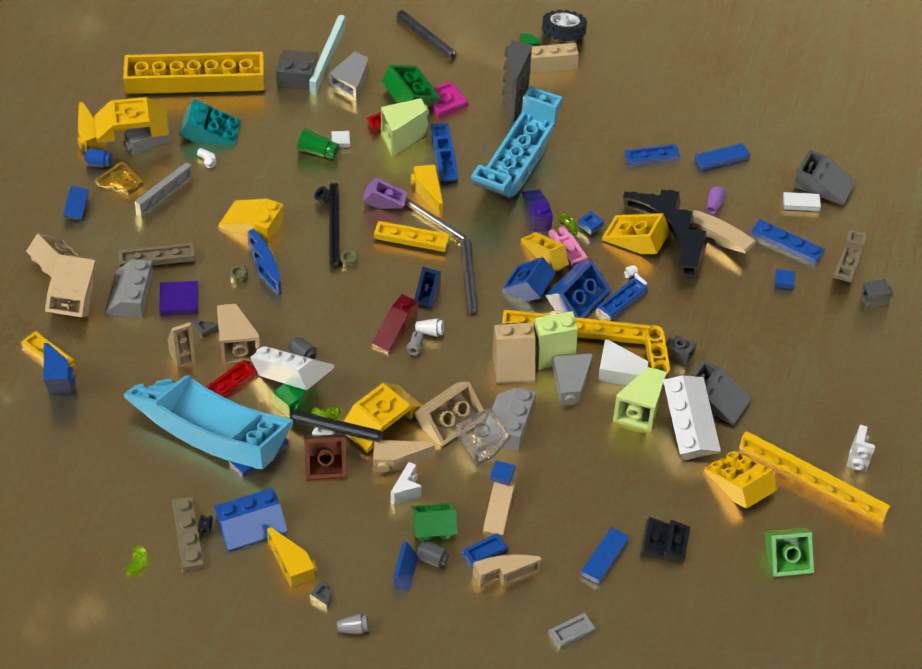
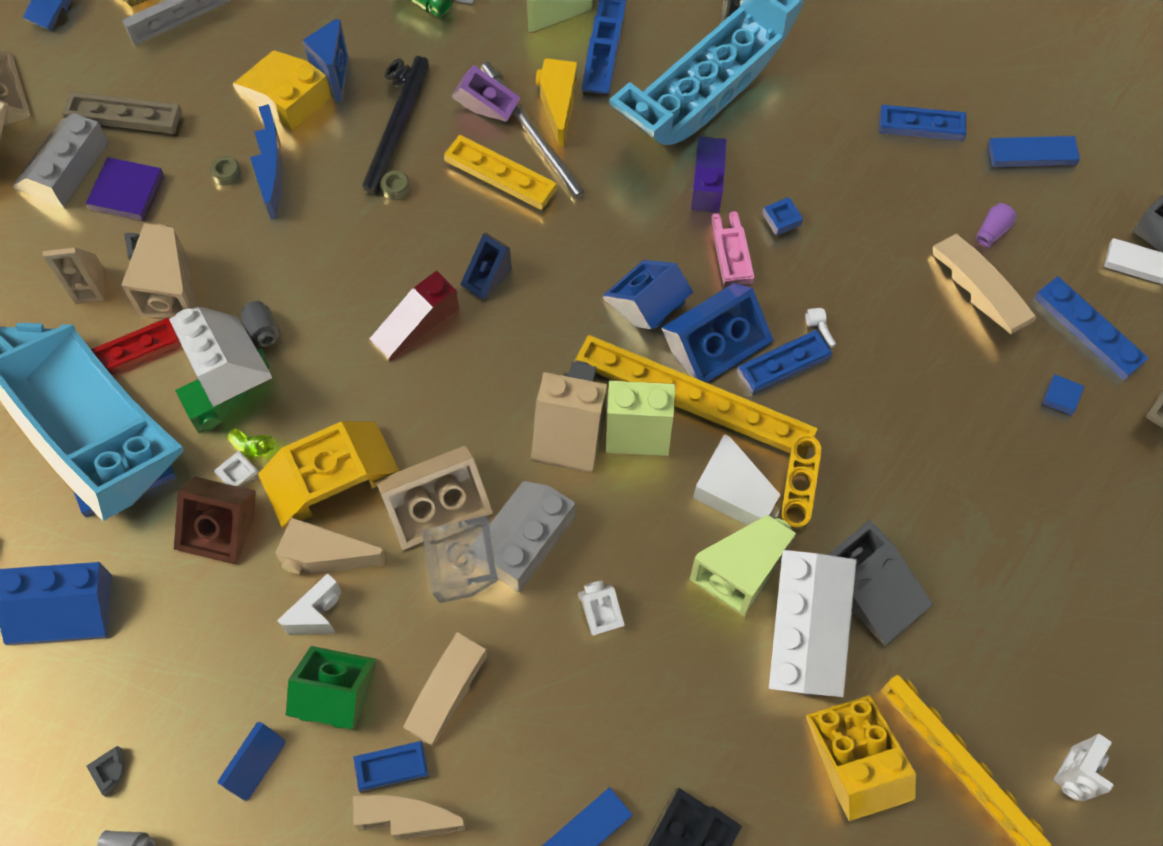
camera: 20 degrees right, 15 degrees up
yellow slope [267,527,317,588] -> none
black axle [291,410,382,442] -> none
light grey pin [407,331,424,356] -> none
white cone [415,318,444,337] -> none
dark grey brick [417,541,449,568] -> none
flat silver axle [461,240,478,314] -> none
blue tile [489,460,515,486] -> none
yellow slope [521,232,569,272] -> none
light grey slope [552,353,592,405] -> none
clear neon green arm [557,212,578,236] -> none
yellow slope [602,213,670,254] -> none
black arch [623,190,708,278] -> none
dark grey brick [666,335,697,367] -> none
none -> blue slope [303,19,349,101]
none -> white bracket [578,581,625,635]

